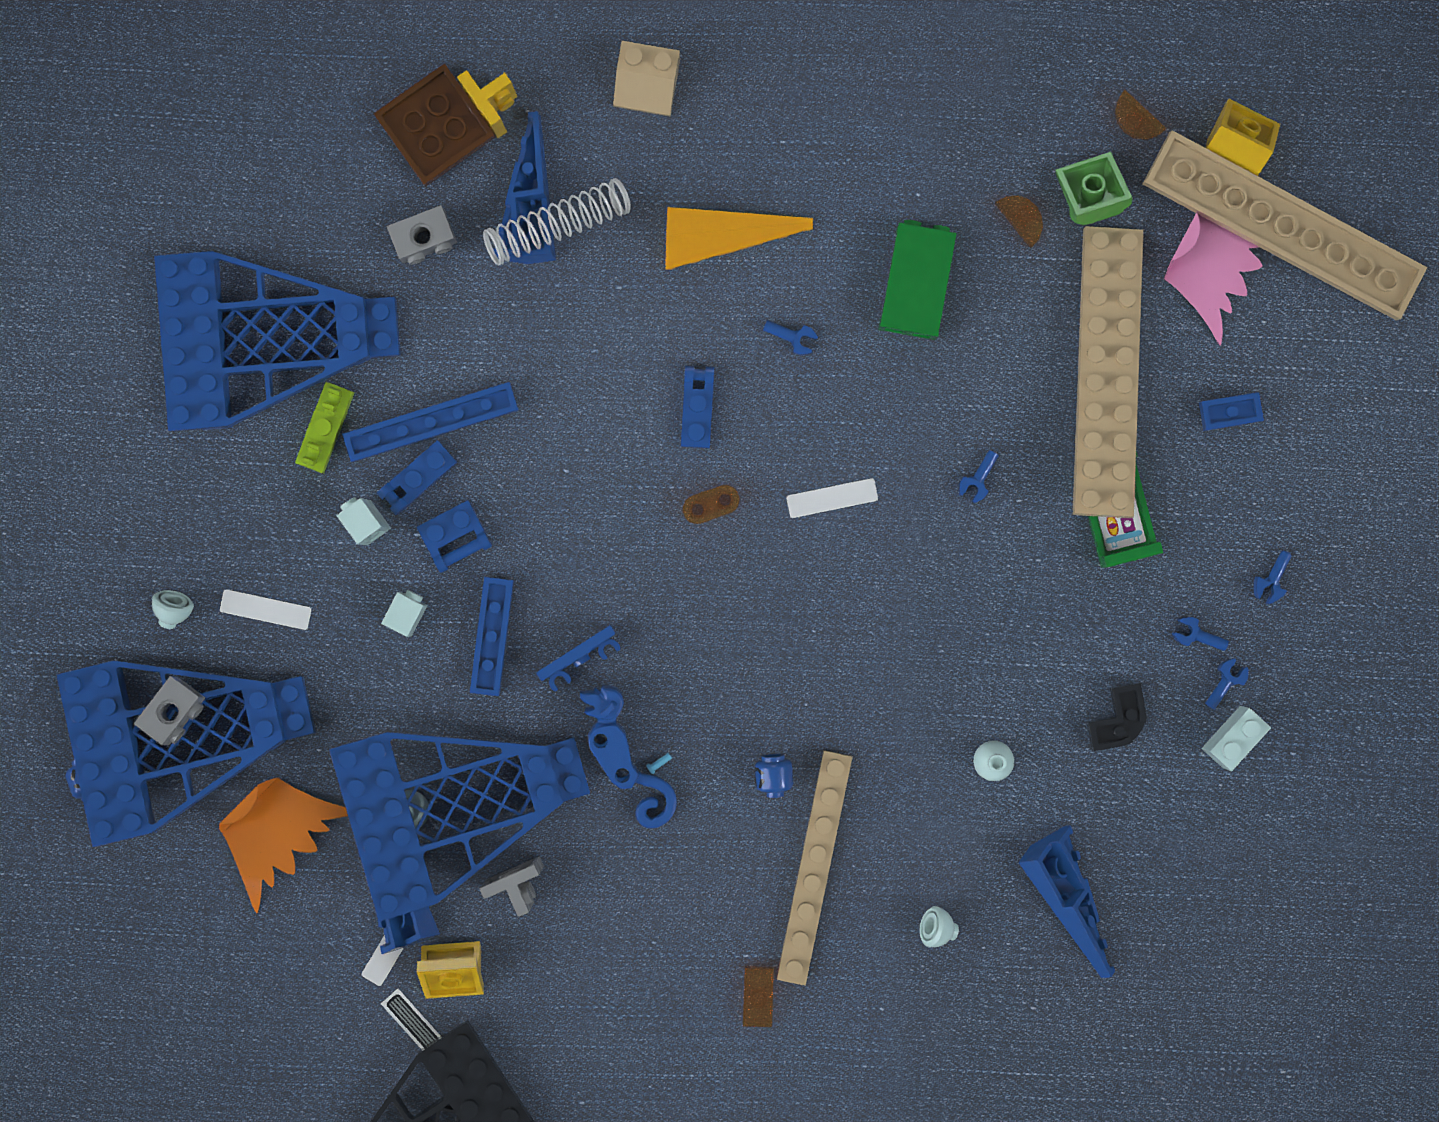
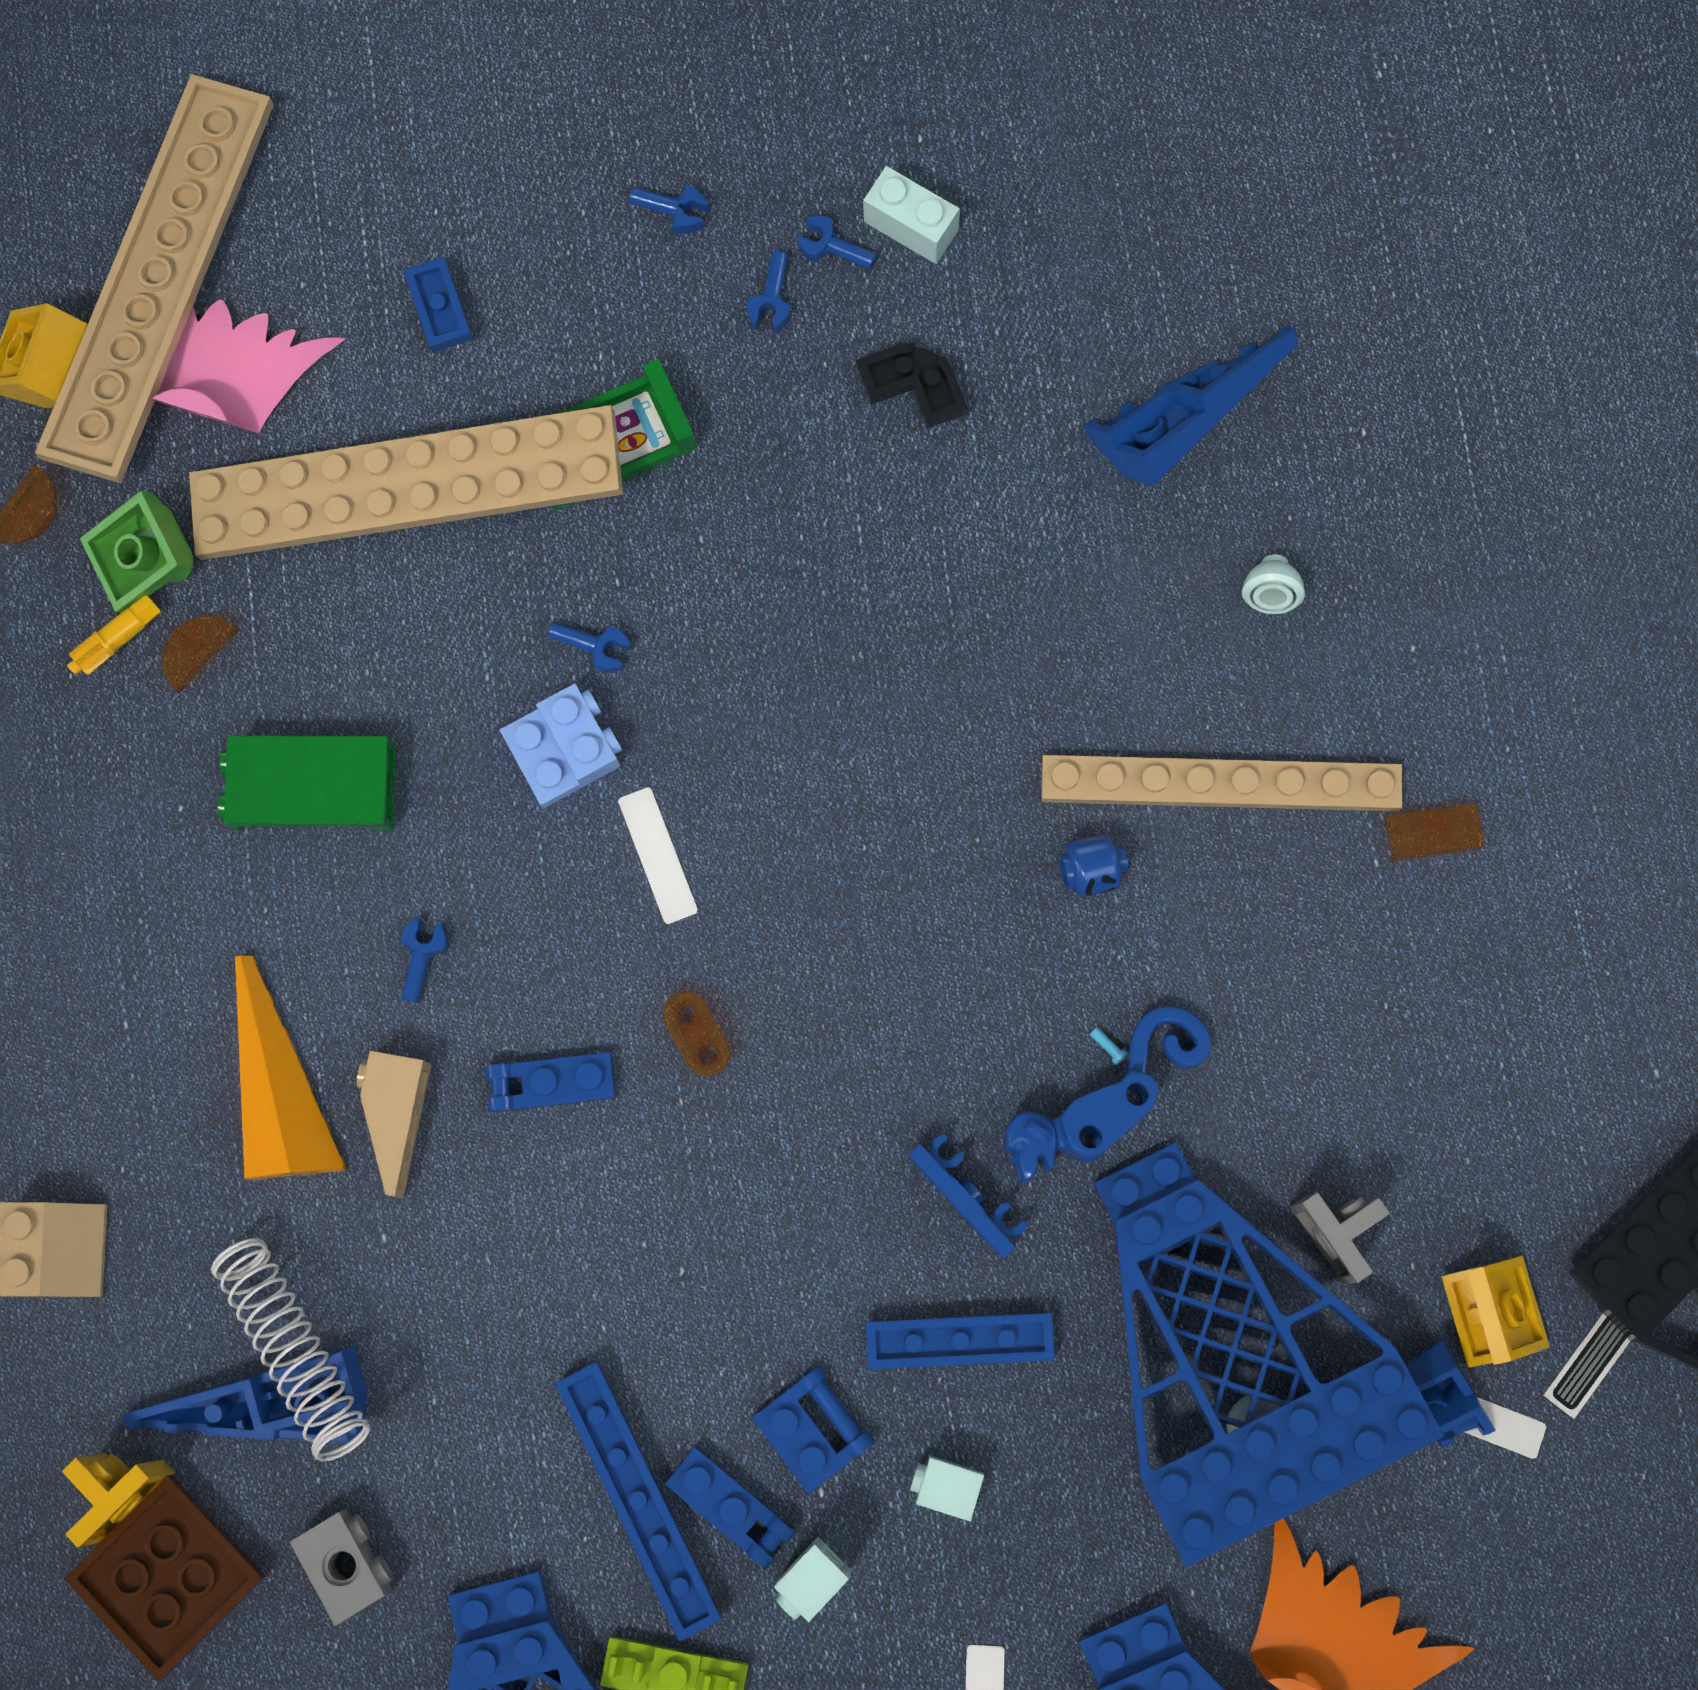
camera: 95 degrees left, 10 degrees down
light aqua brick [974,741,1014,781] -> none
none -> yellow piece [67,595,162,676]
none -> tan slope [357,1051,431,1199]
none -> light blue plate [500,683,622,809]

